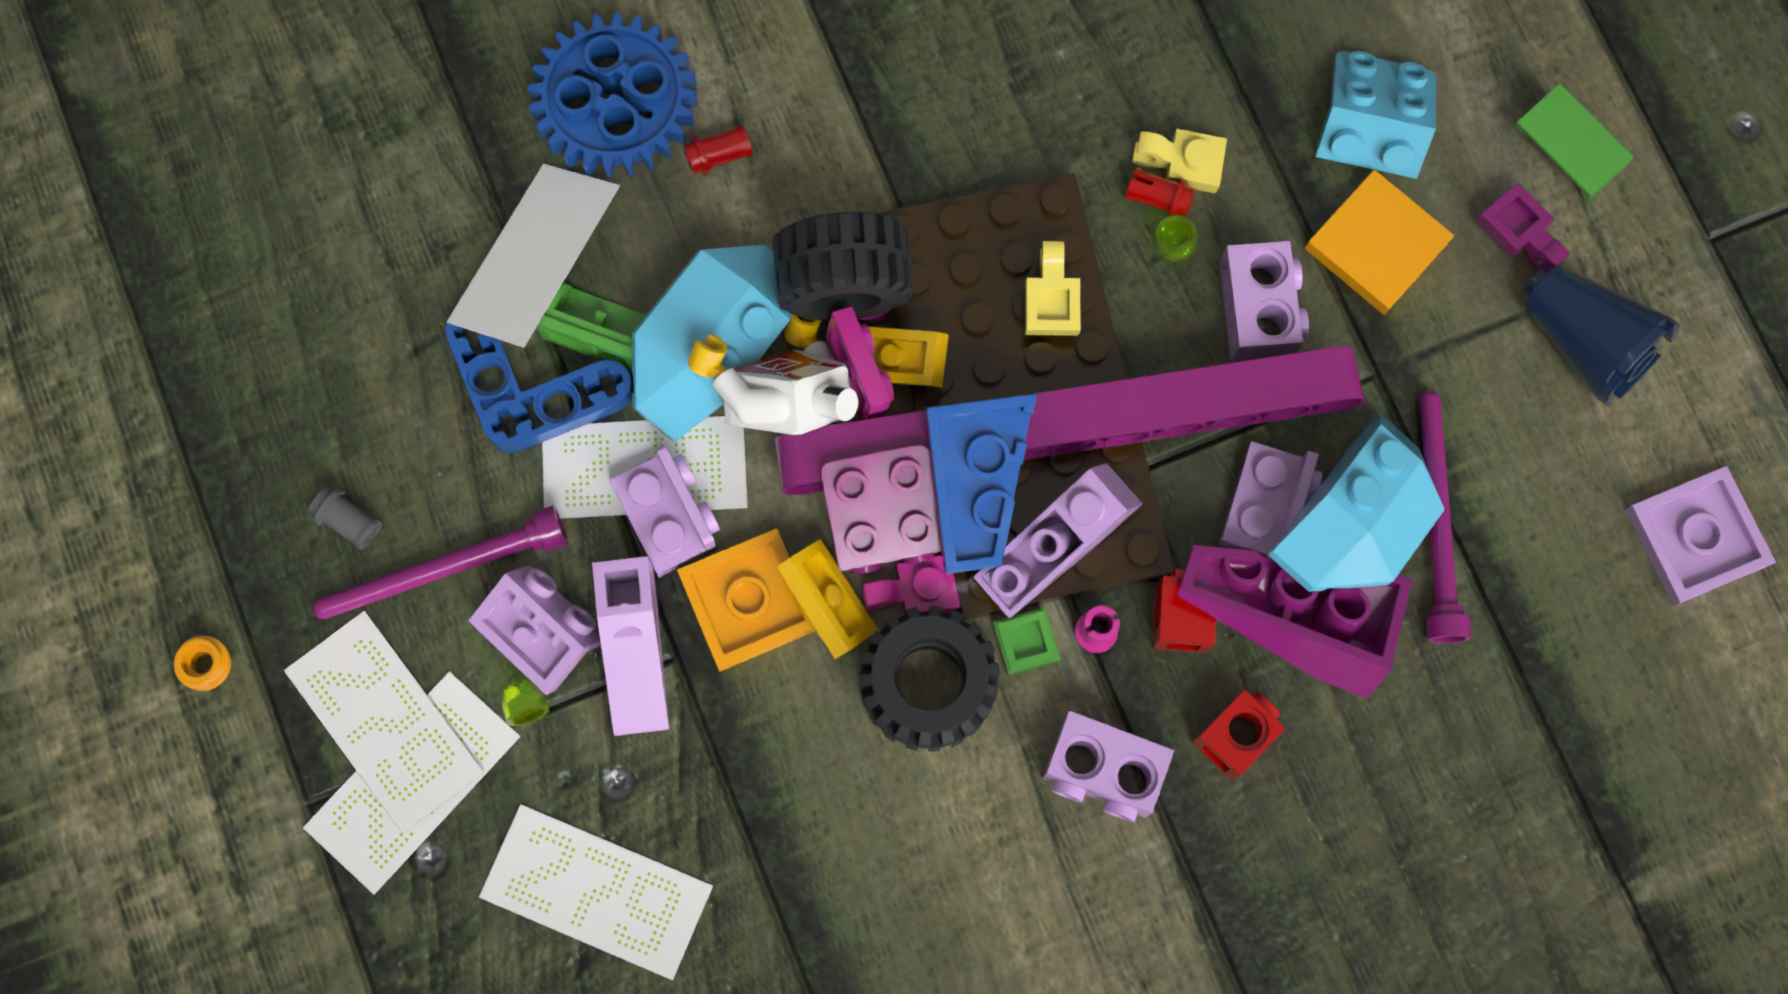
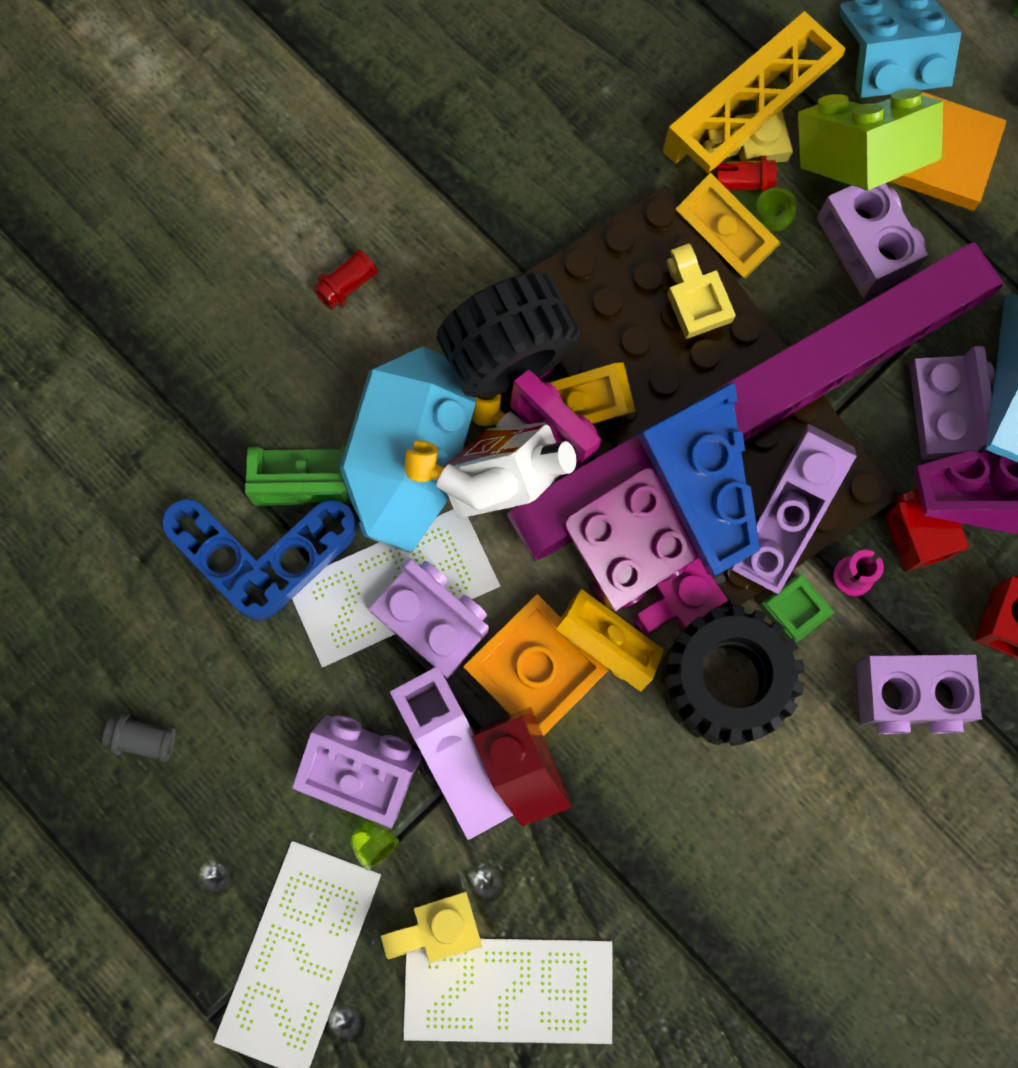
camera: 20 degrees left, 0 degrees up
light orange plate [174,635,231,691] -> none
white sticker [284,611,484,834] -> none
magenta piece [312,505,569,619] -> none
white sticker [446,164,620,347] -> none
blue gear [528,13,698,179] -> none
none -> light yellow plate [381,892,482,964]
none -> dark red slope [472,707,572,827]
none -> yellow fence [662,11,846,173]
none -> yellow plate [676,172,781,279]
none -> lime brick [798,89,943,191]

